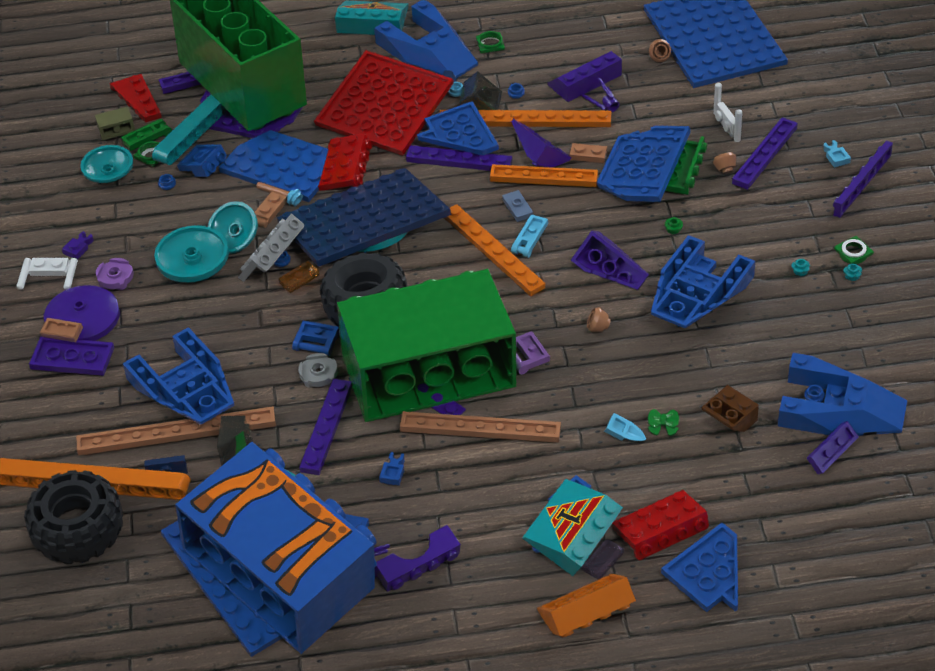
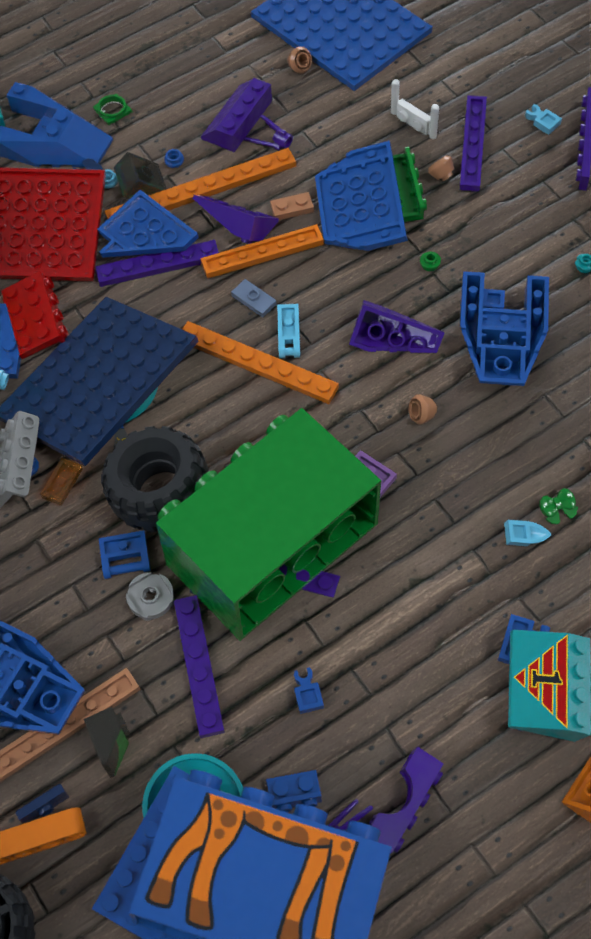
camera: 25 degrees left, 15 degrees up
nougat plate [400,411,561,443] -> none

